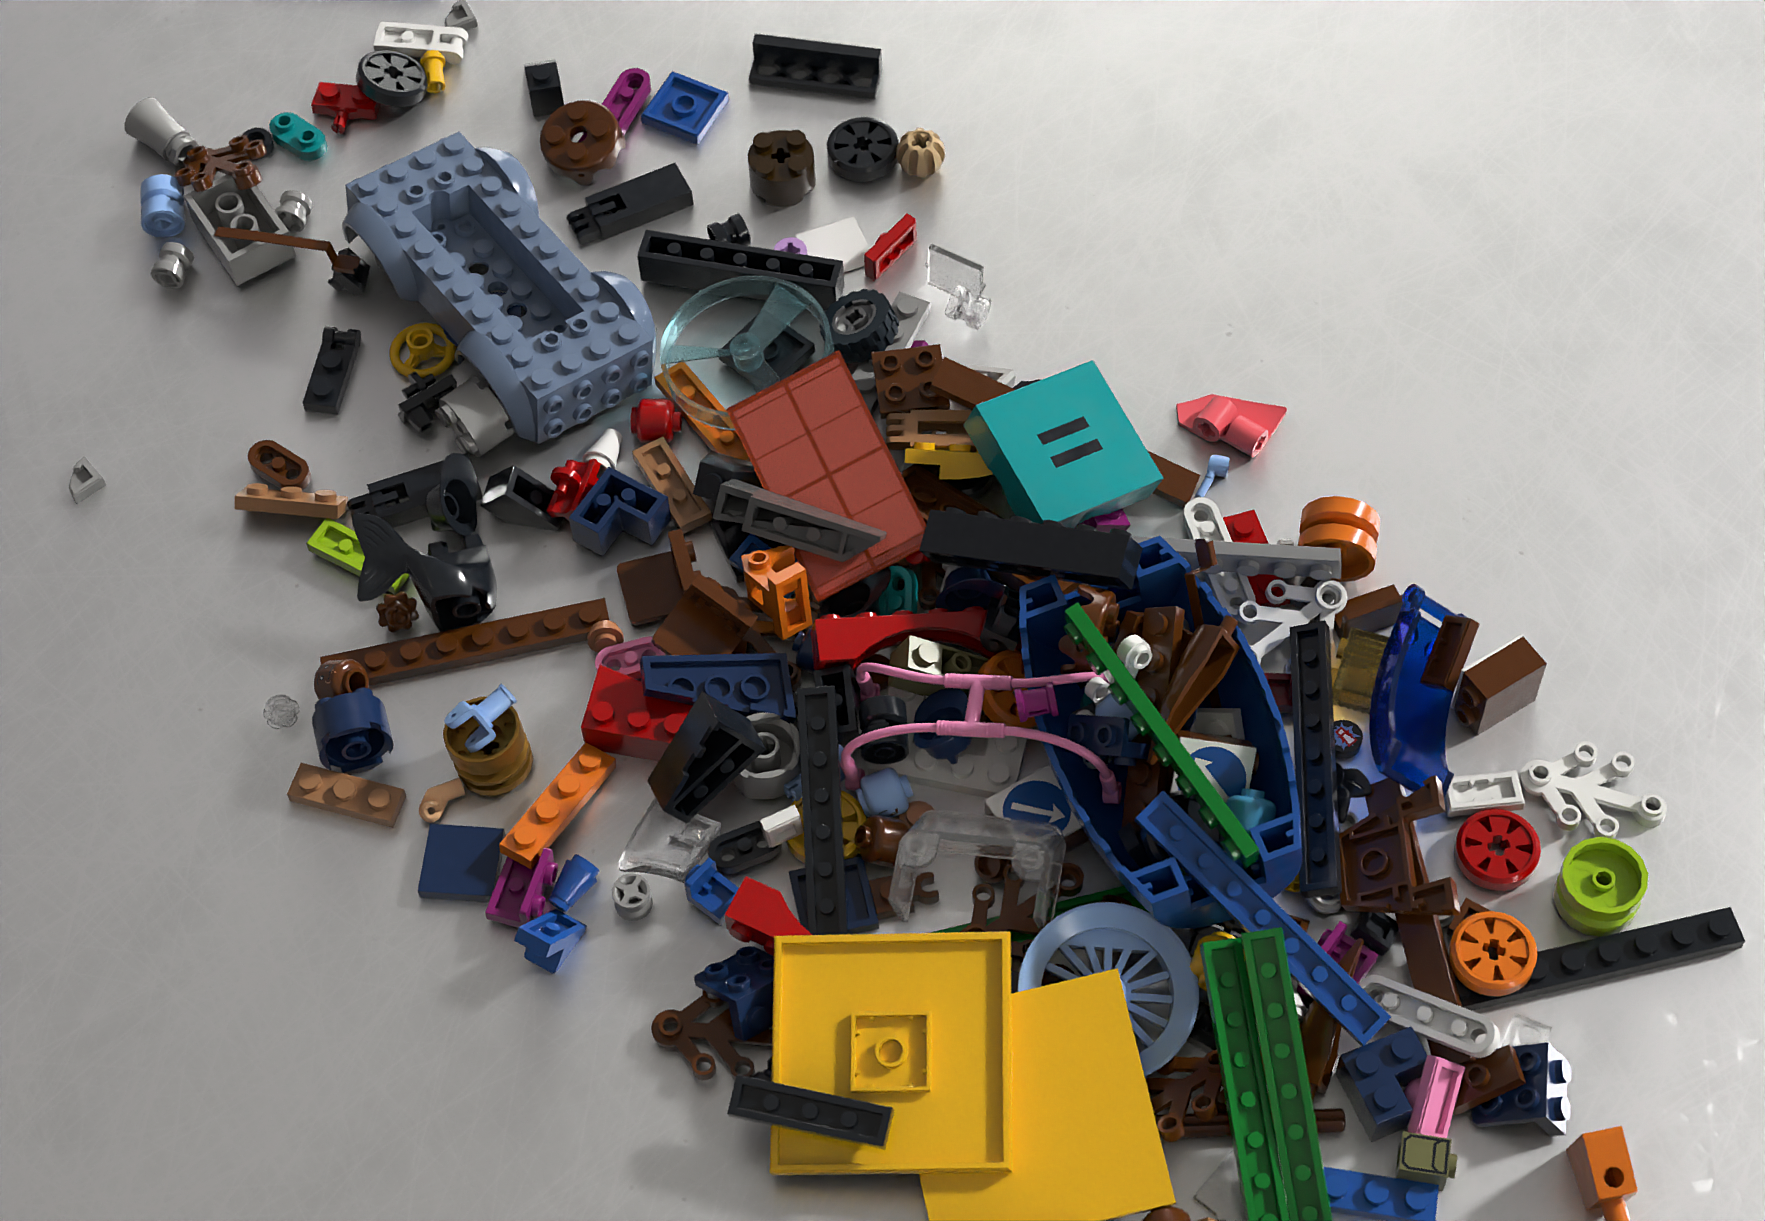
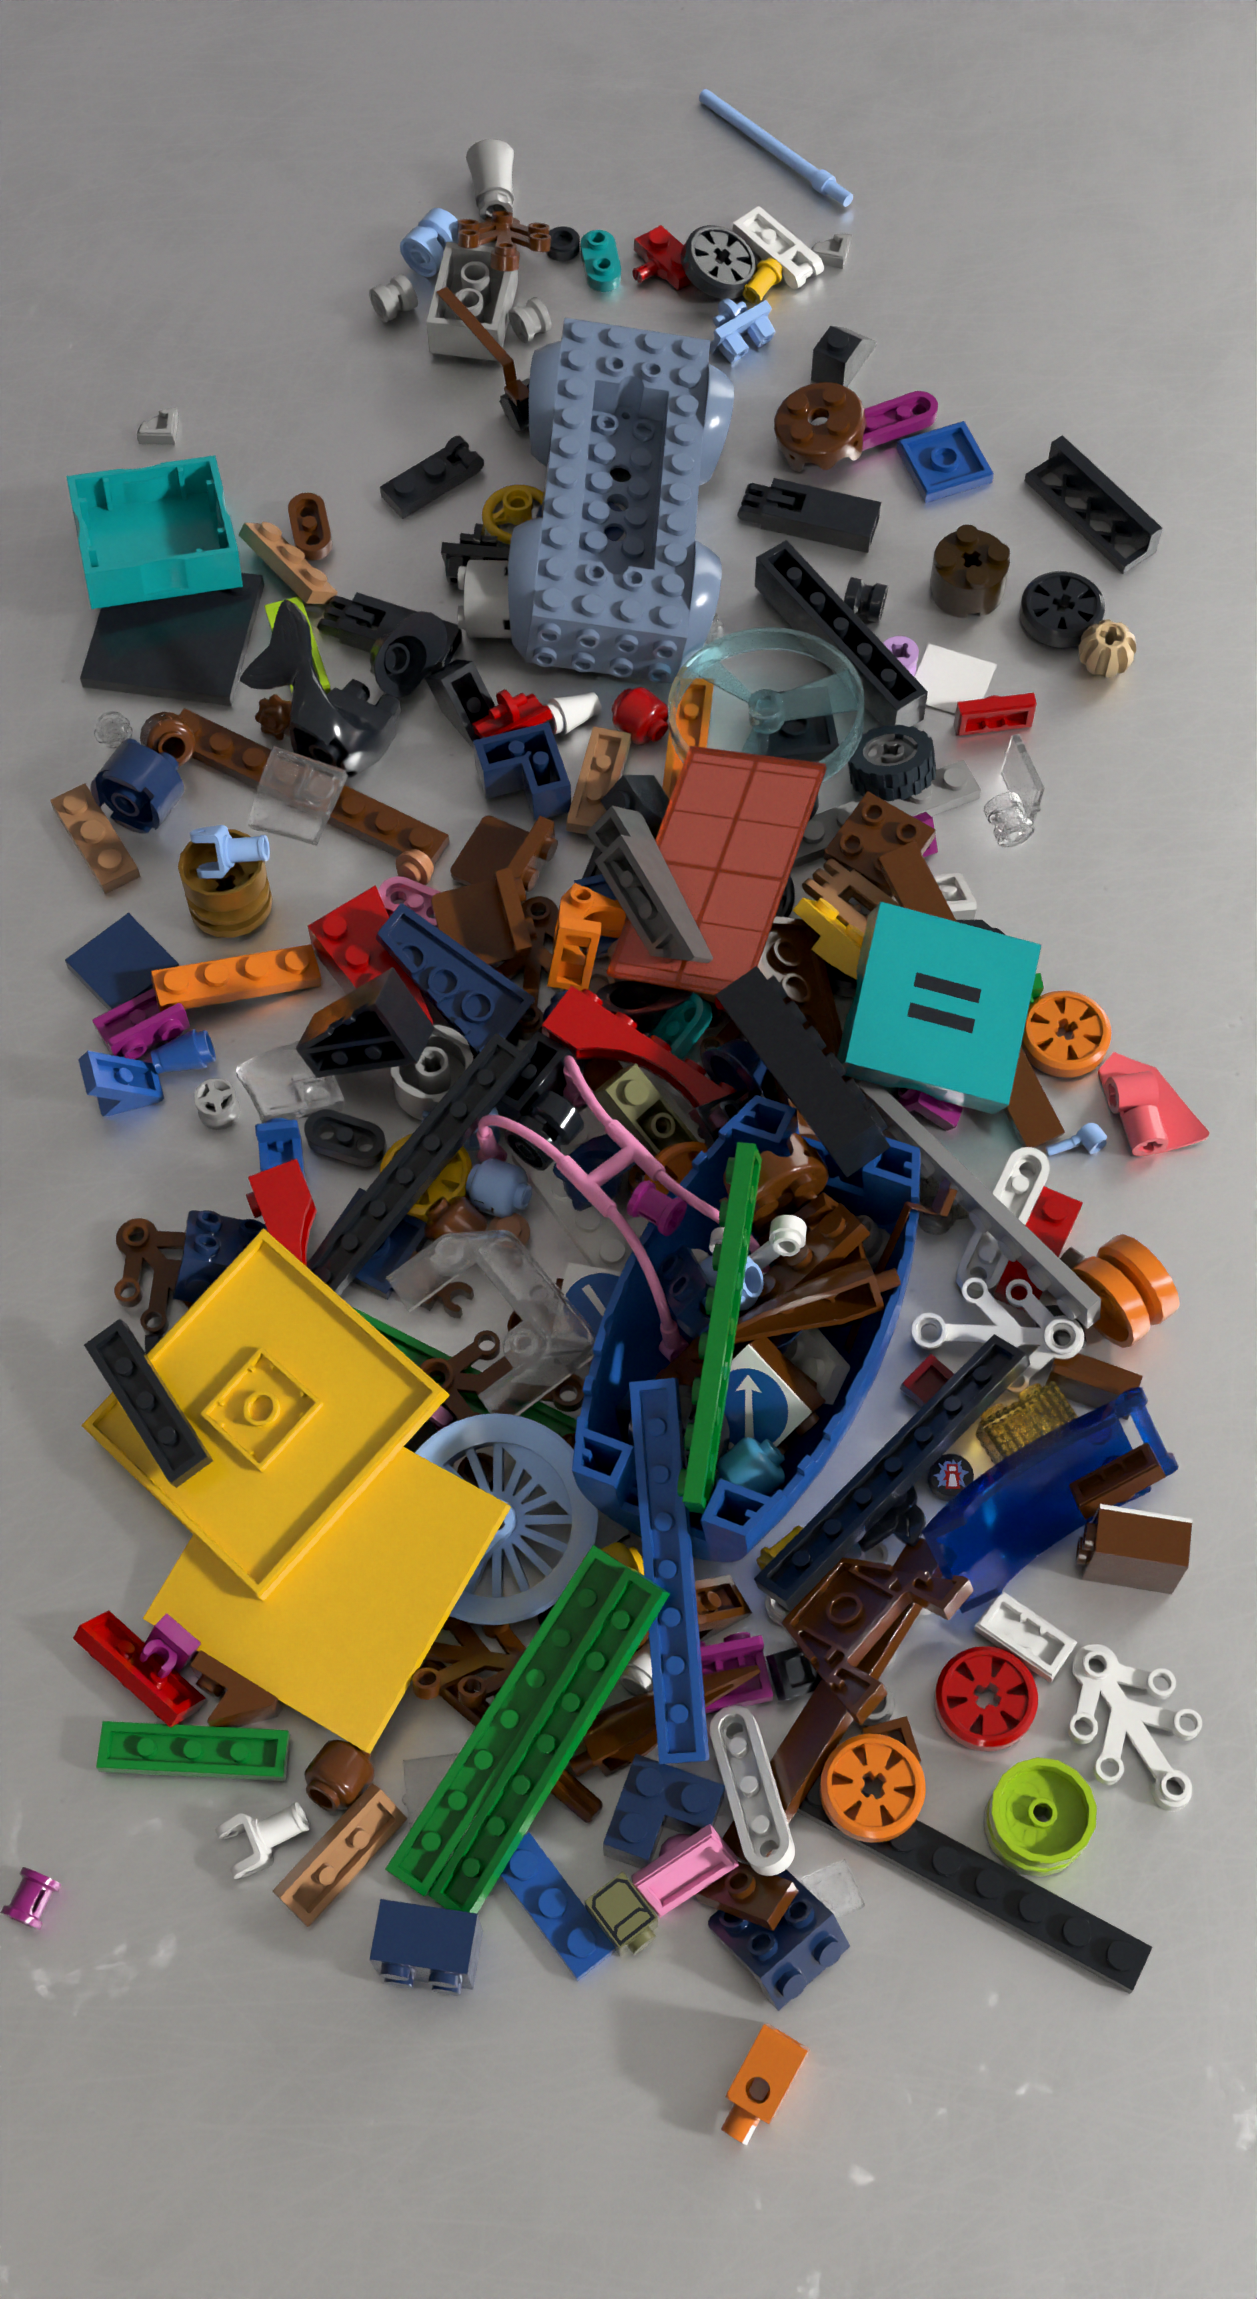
camera: 40 degrees right, 5 degrees up
light nougat arm [419,777,466,823] -> none
white tile [760,805,804,848] -> none
none -> teal tile [66,455,243,609]
none -> black plate [80,573,265,706]
none -> clear plate [248,746,348,846]
none -> light blue hips [709,298,776,364]
none -> orange wheel [1021,991,1111,1078]

